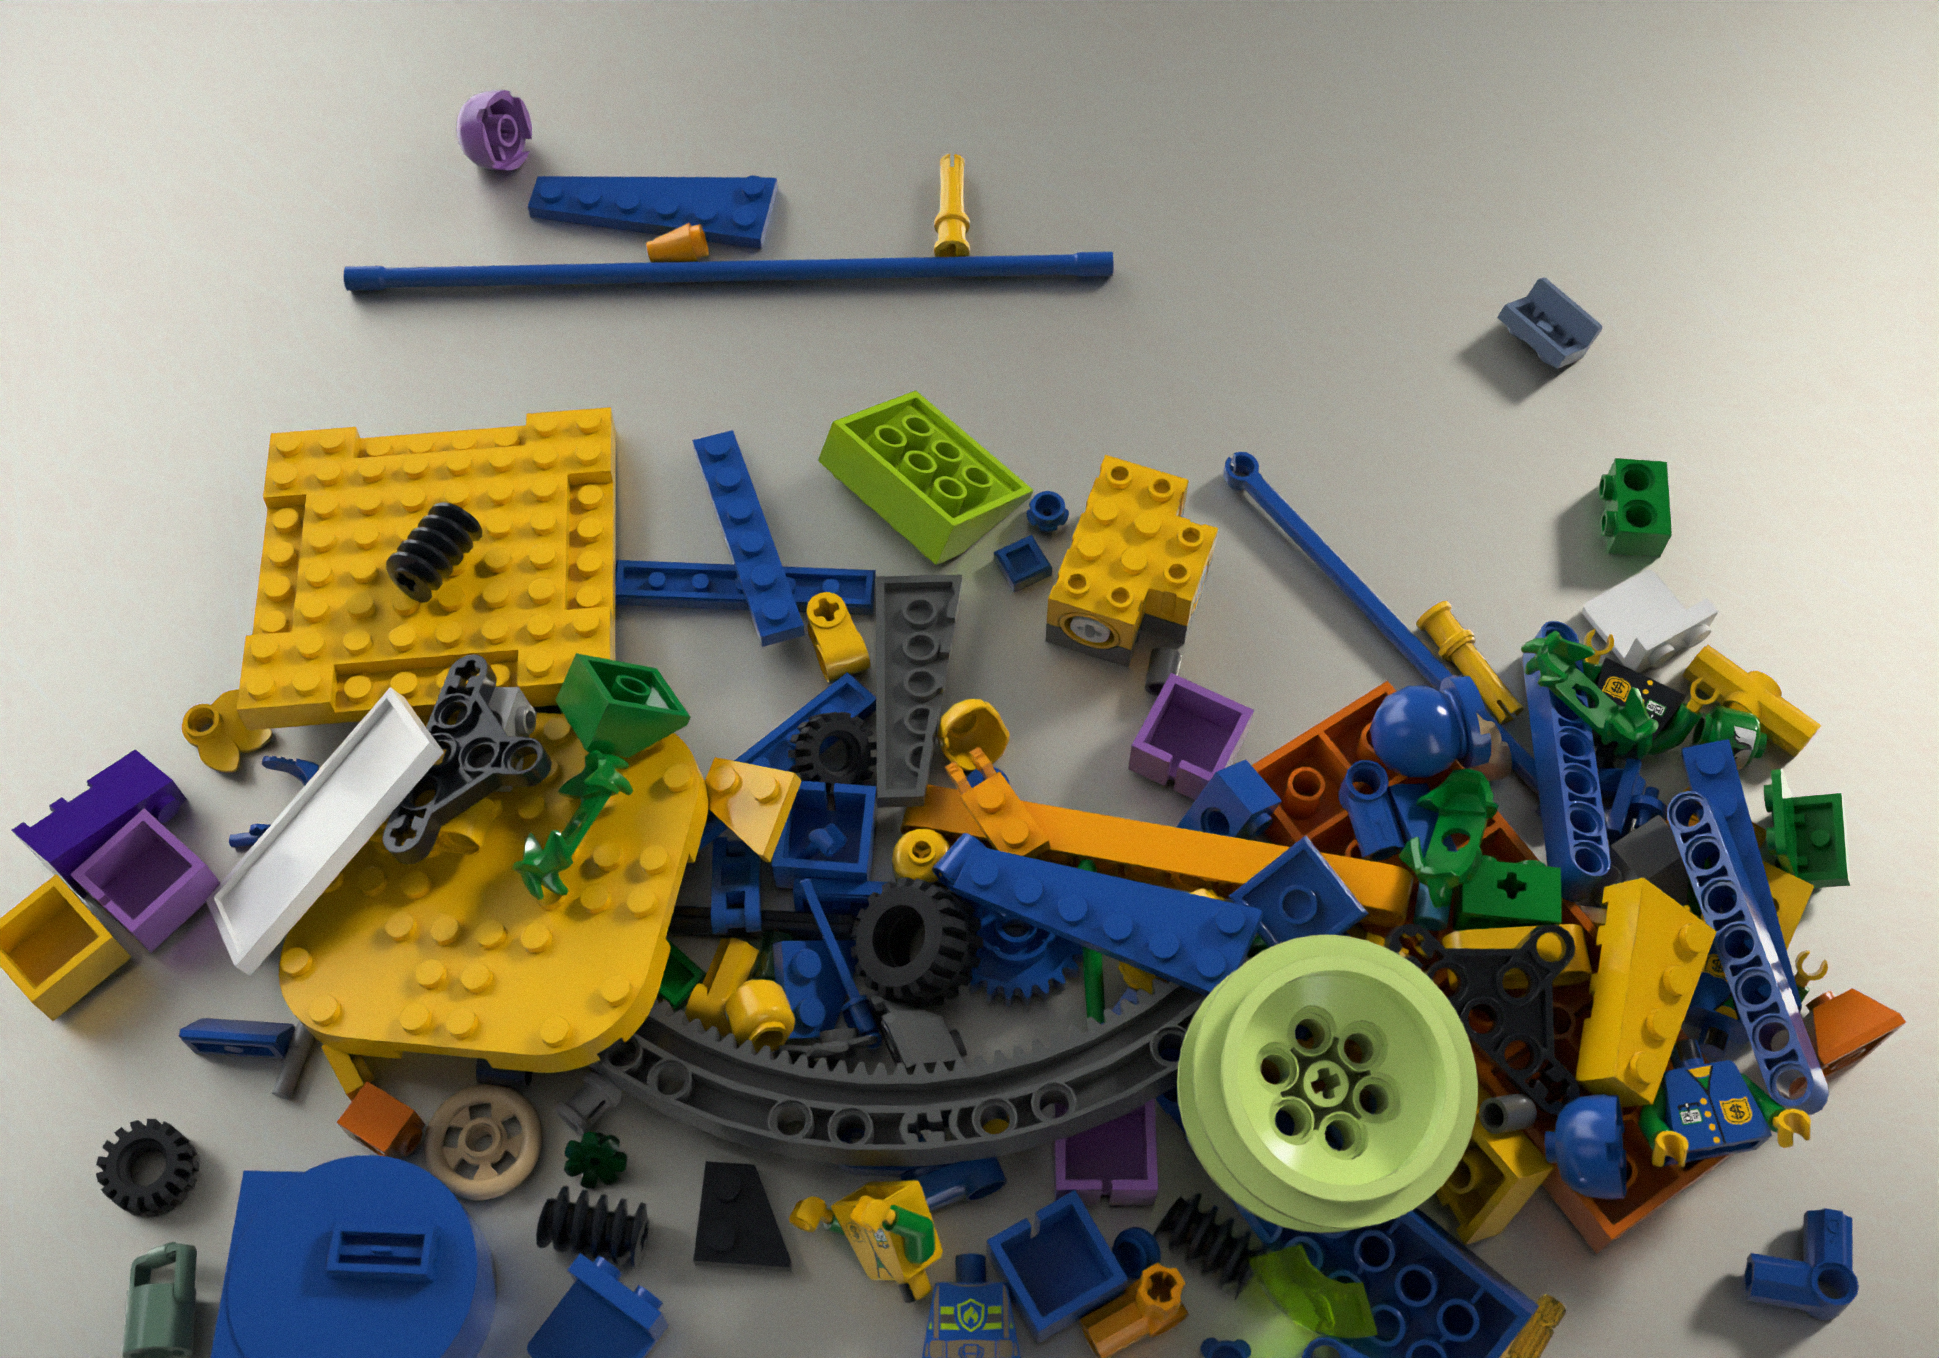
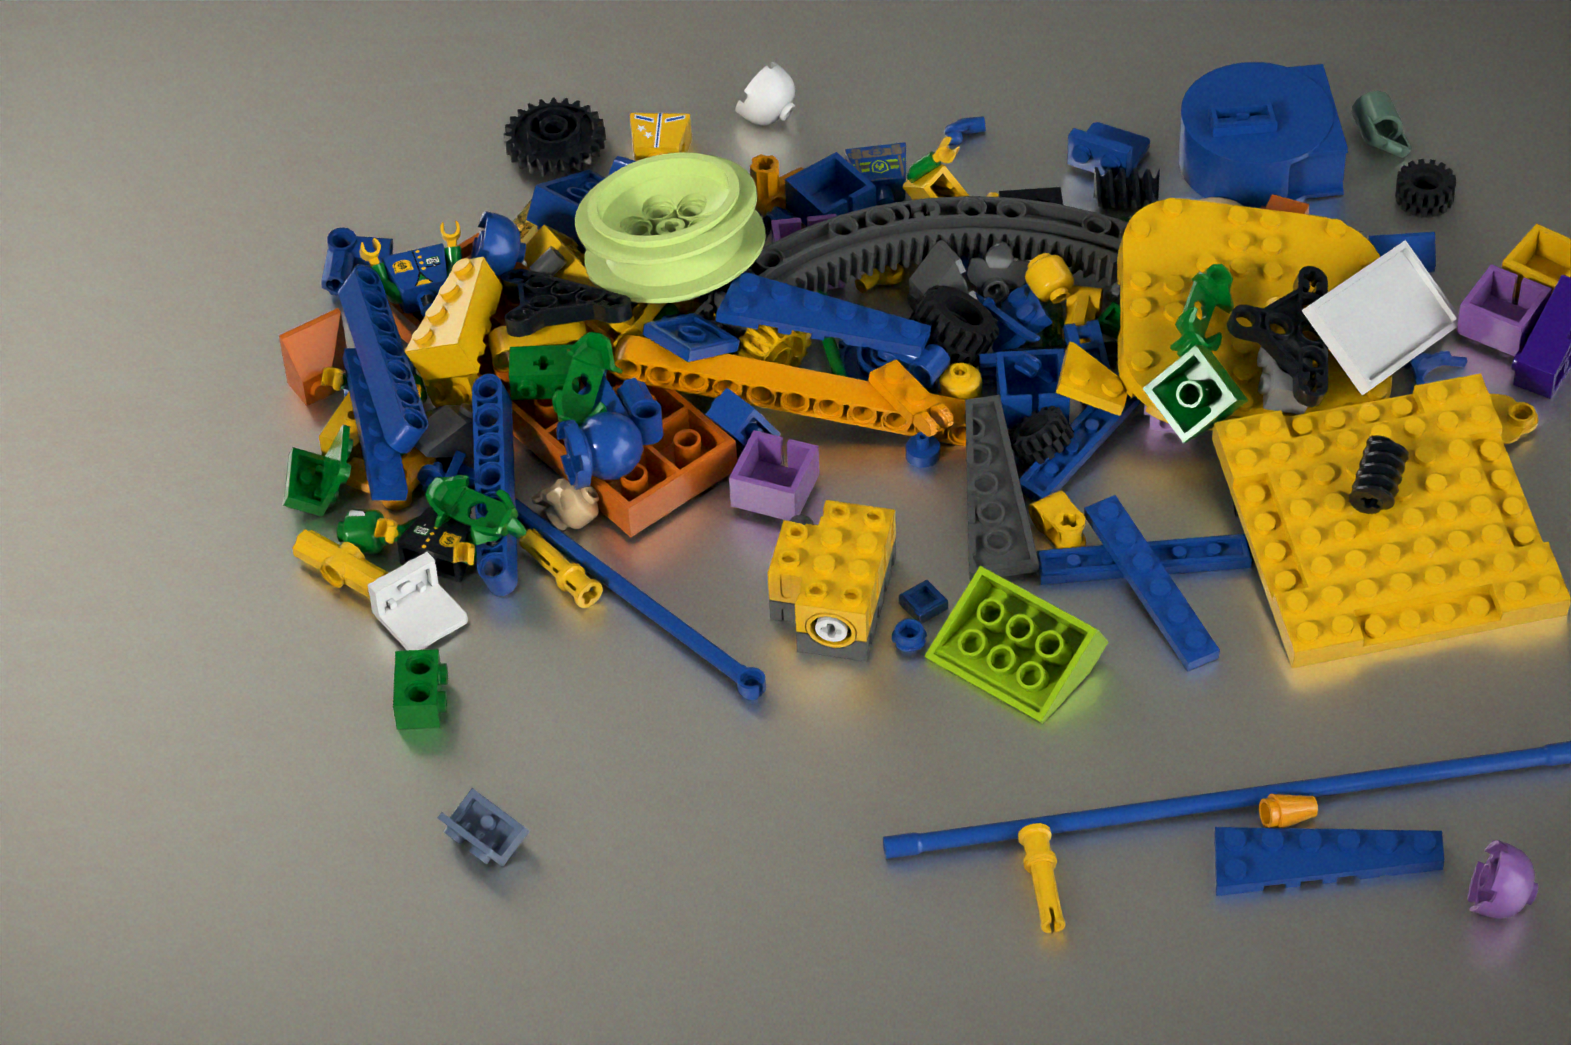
camera: 175 degrees right, 15 degrees down
yellow hair [937,699,1010,772] -> none

